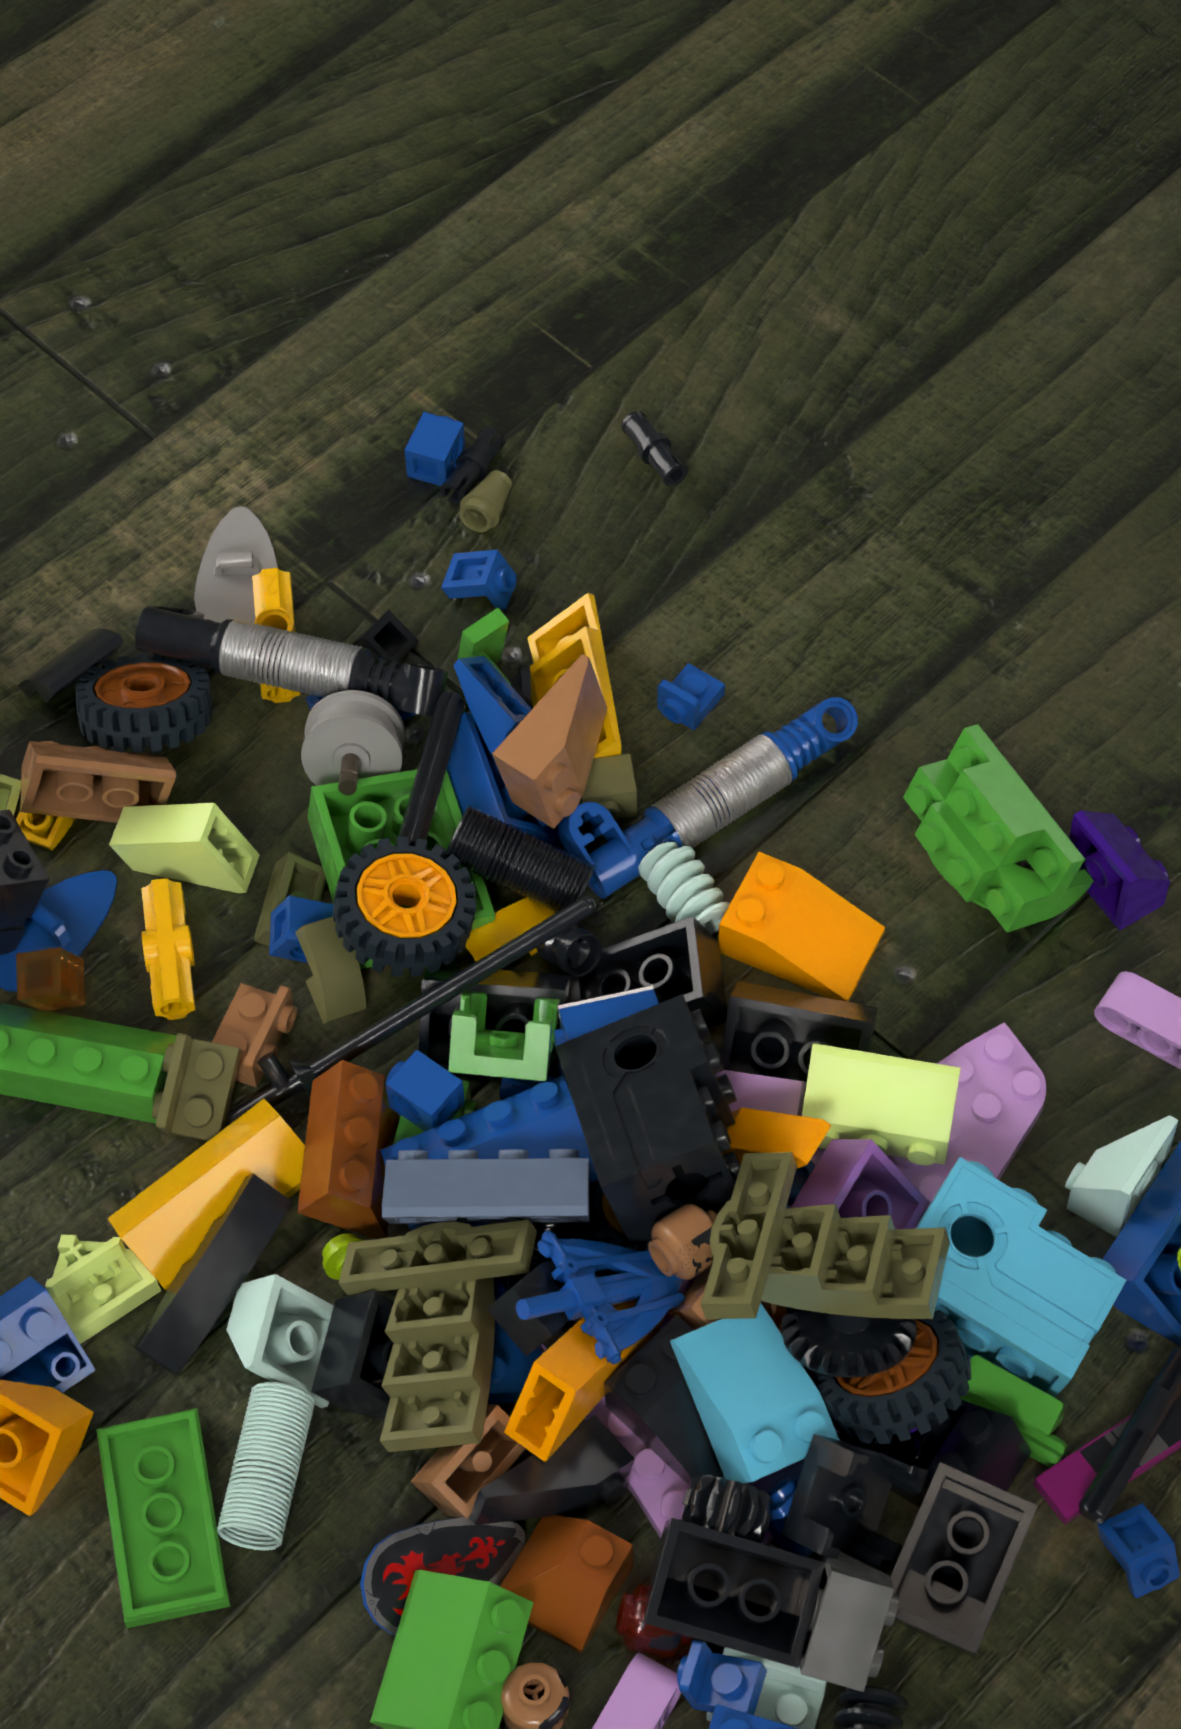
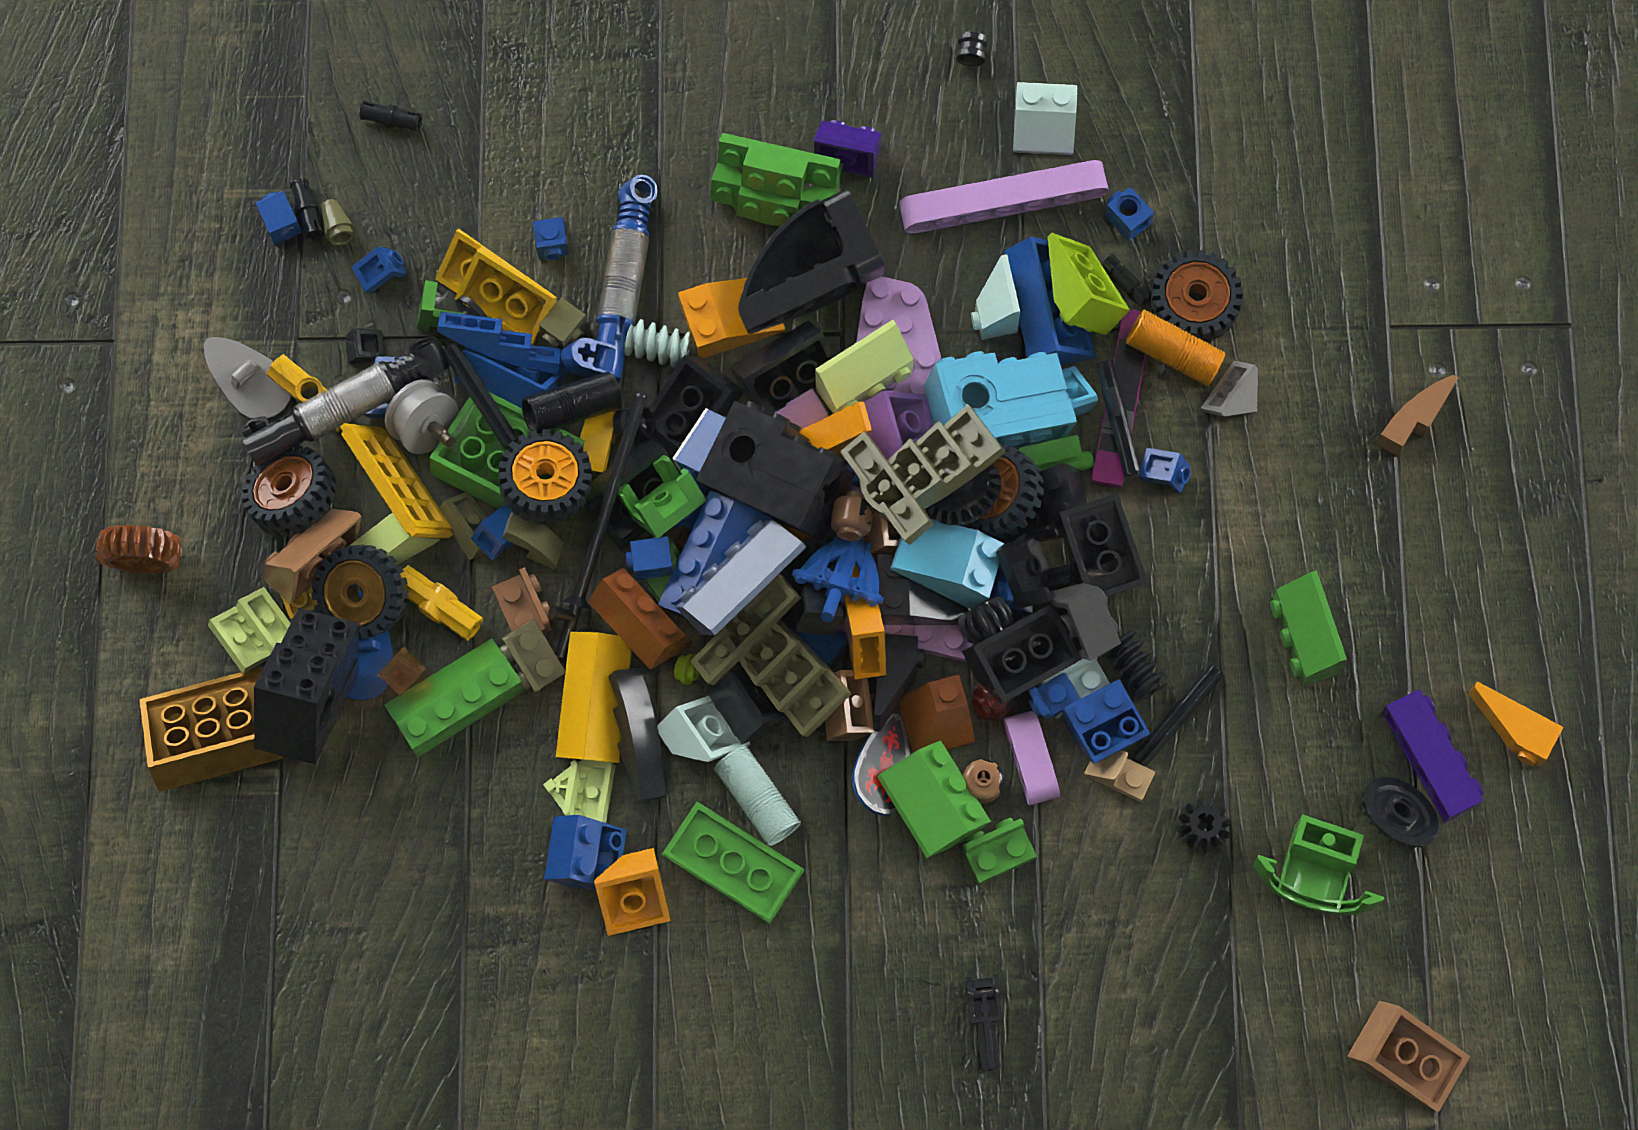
camera: 45 degrees left, 15 degrees up
black slope [18,628,124,703] -> none
medium nougat slope [492,654,607,829] -> none
none -> wheel [311,545,408,639]
none -> yellow piece [340,423,453,539]
none -> black panel [738,189,885,334]
none -> medium azure slope [1062,366,1098,416]

